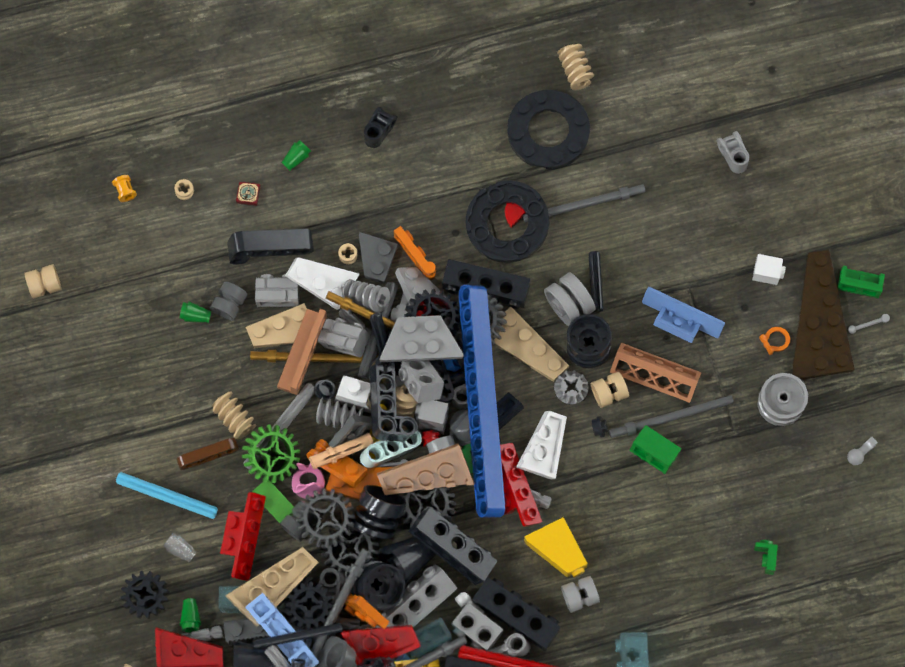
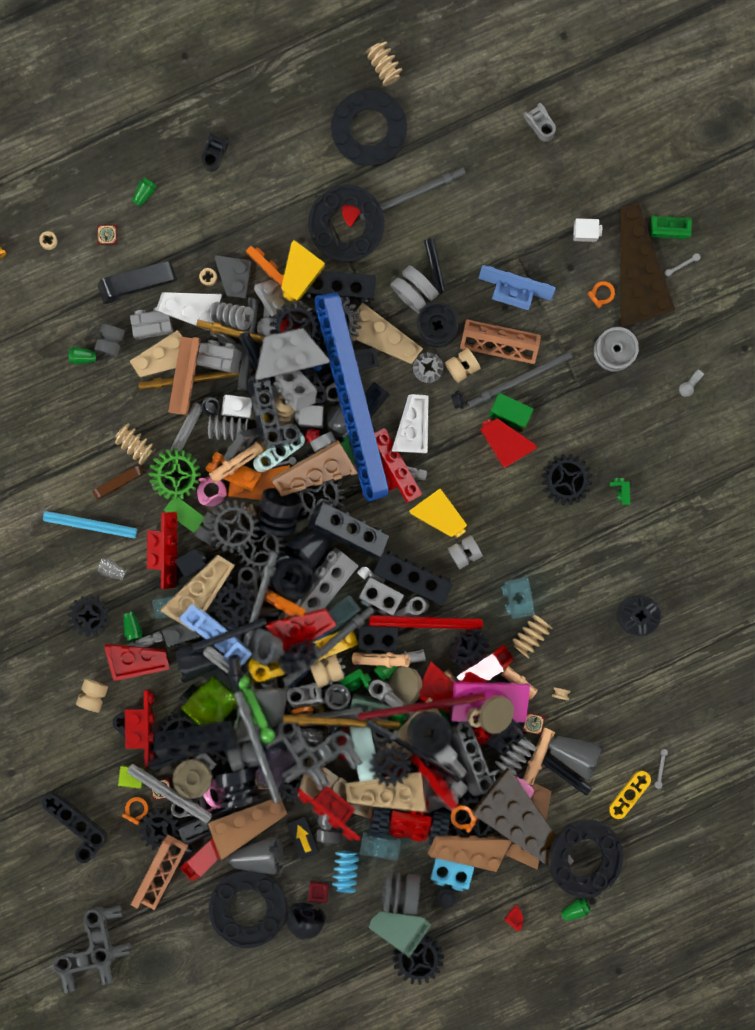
camera: 10 degrees left, 15 degrees up
none -> black brick [175,548,209,577]
none -> yellow slope [281,240,325,303]
none -> black plate [354,348,379,370]
none -> red slope [480,418,537,469]
none -> black gear [541,454,593,505]

